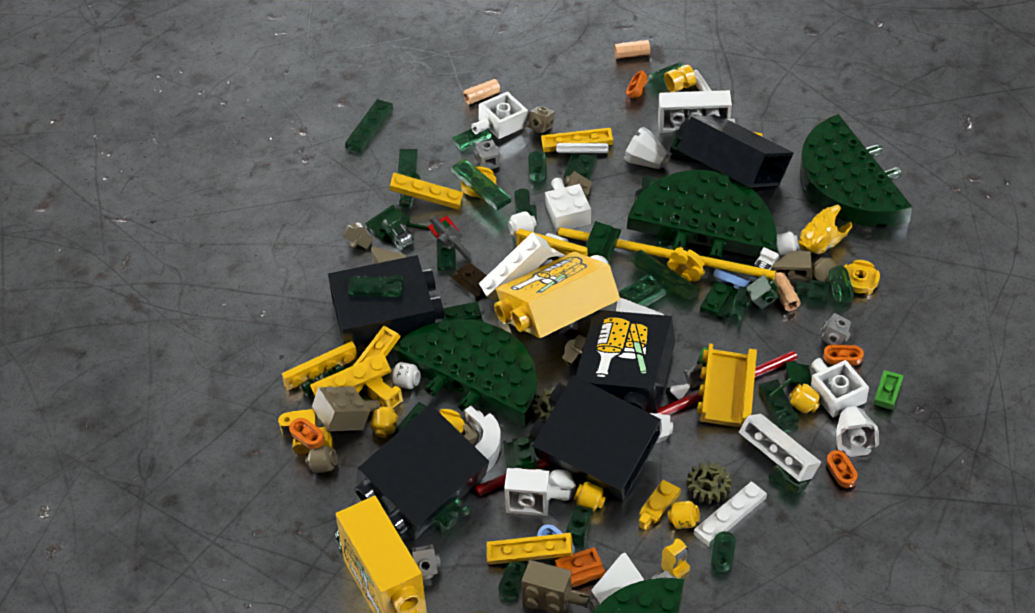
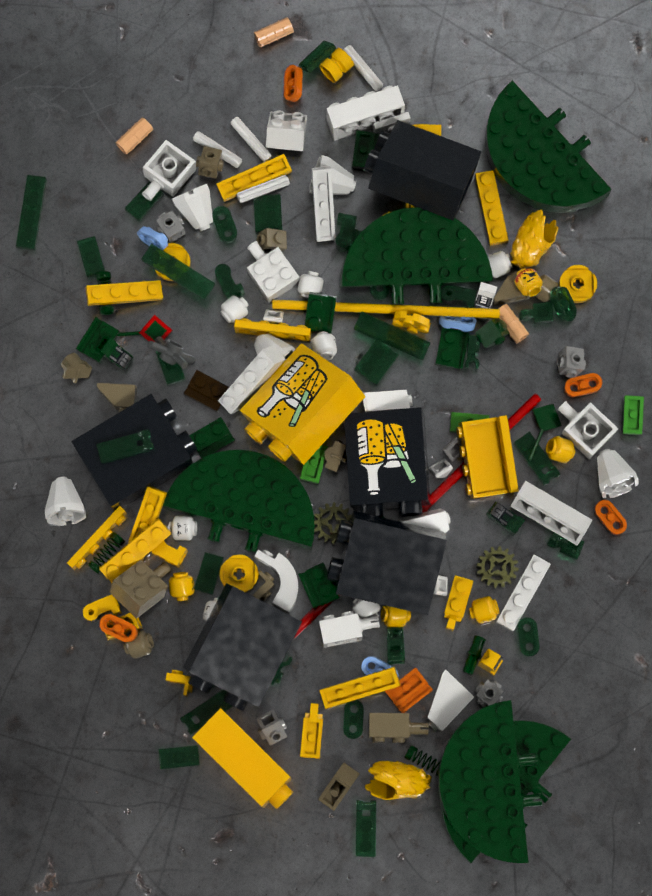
camera: 20 degrees left, 30 degrees up
none -> white cone [45,476,86,526]
none -> light blue plate [137,226,168,251]
none -> clear green plate [158,745,200,769]
none -> yellow bracket [166,670,194,697]
none -> white cone [172,184,213,232]
none -> white axle [193,131,242,168]
none -> white axle [231,117,271,162]
none -> white slope [266,110,307,151]
none -> white head [297,271,324,298]
none -> bright green plate [300,445,328,484]
none -> yellow hinge [300,703,323,759]
none -> white plate [312,166,336,242]
none -> white slope [434,575,448,596]
none -> clear green leg [441,285,477,308]
none -> dark green axle [463,635,486,675]
none -> yellow plate [475,170,509,246]
none -> leg [486,502,525,537]
none -> yellow head [514,268,543,297]

